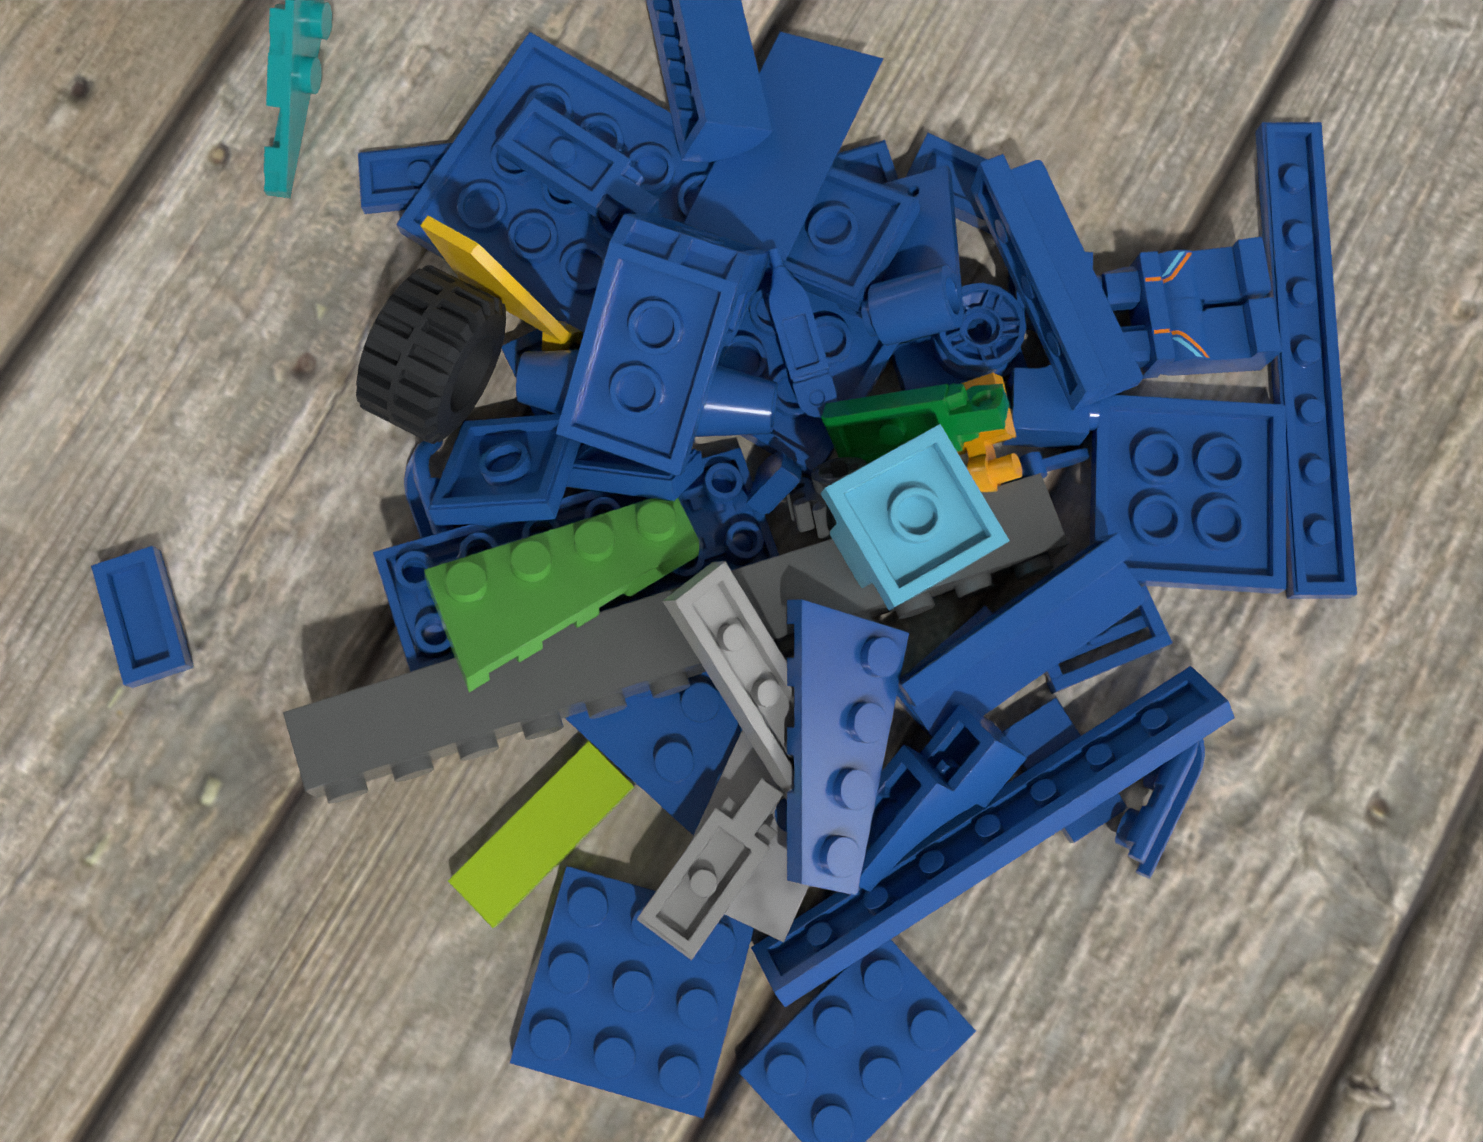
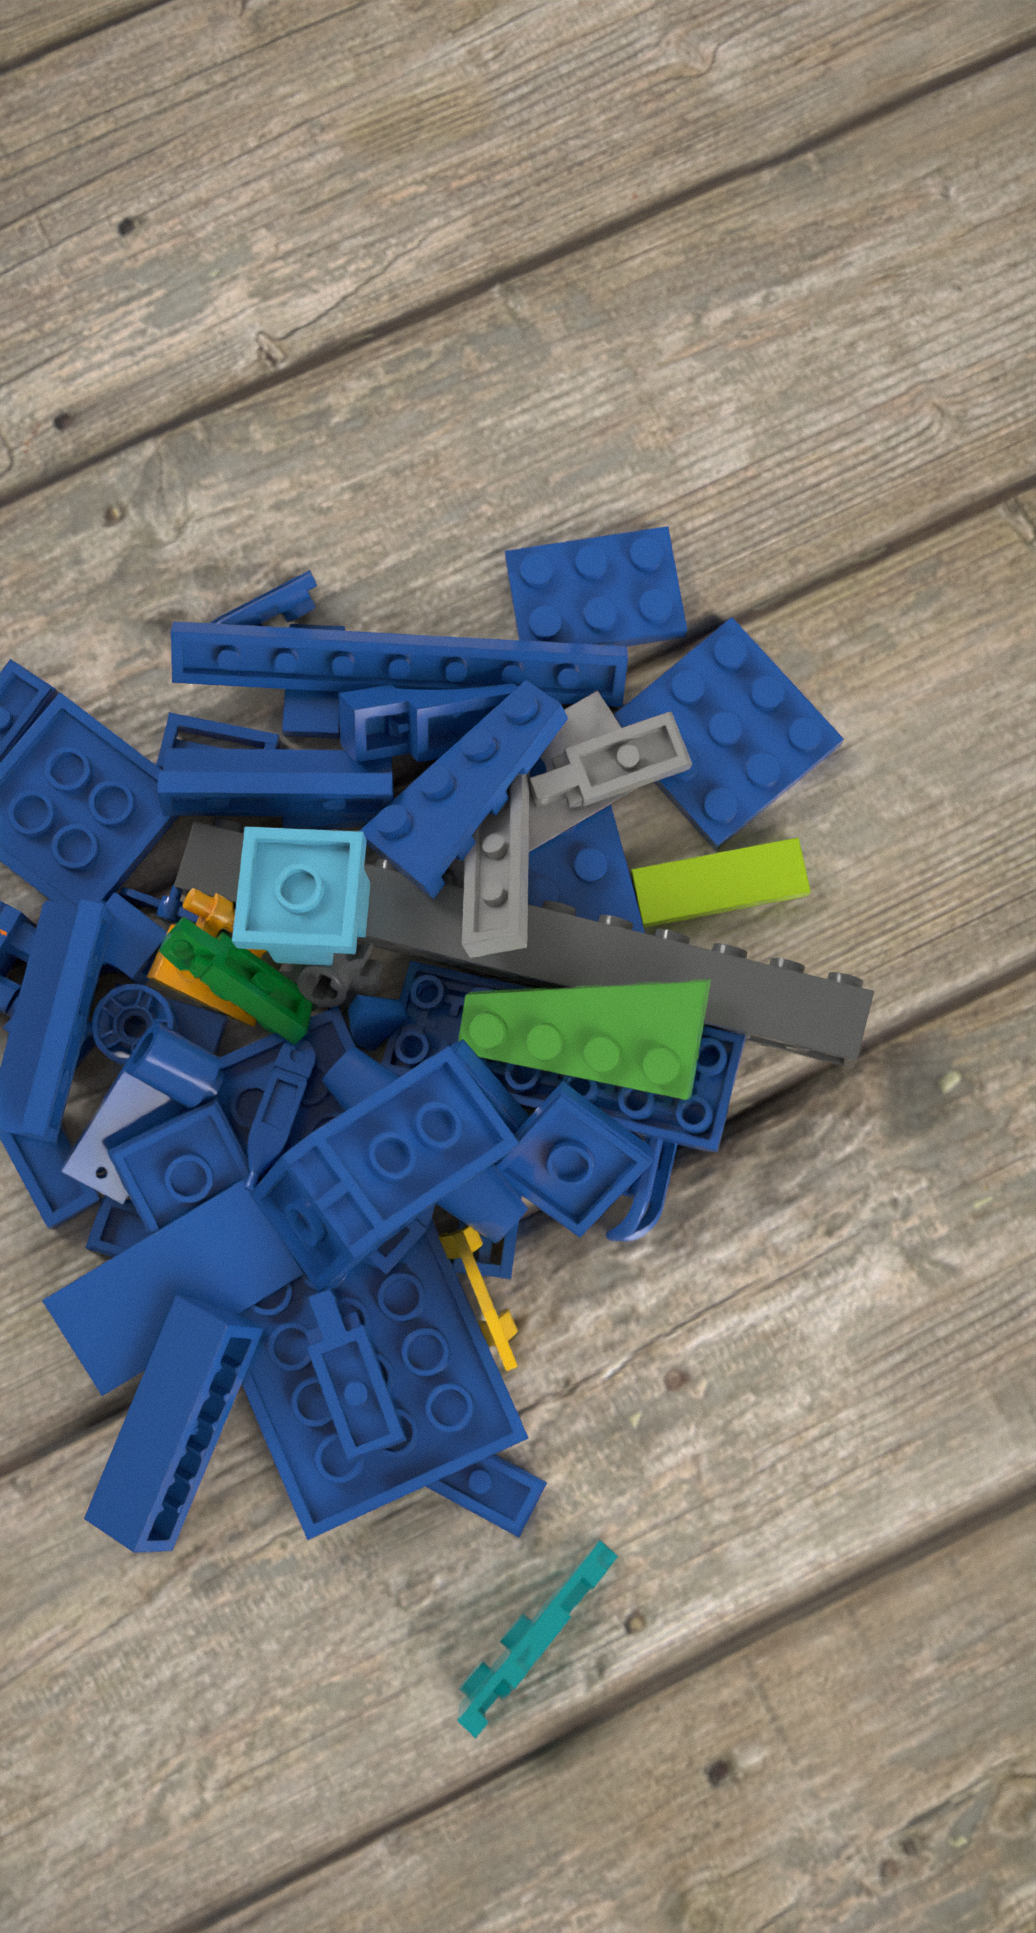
camera: 145 degrees left, 0 degrees up
blue tile [91,546,194,688] -> none
black tyre [356,265,506,444] -> none

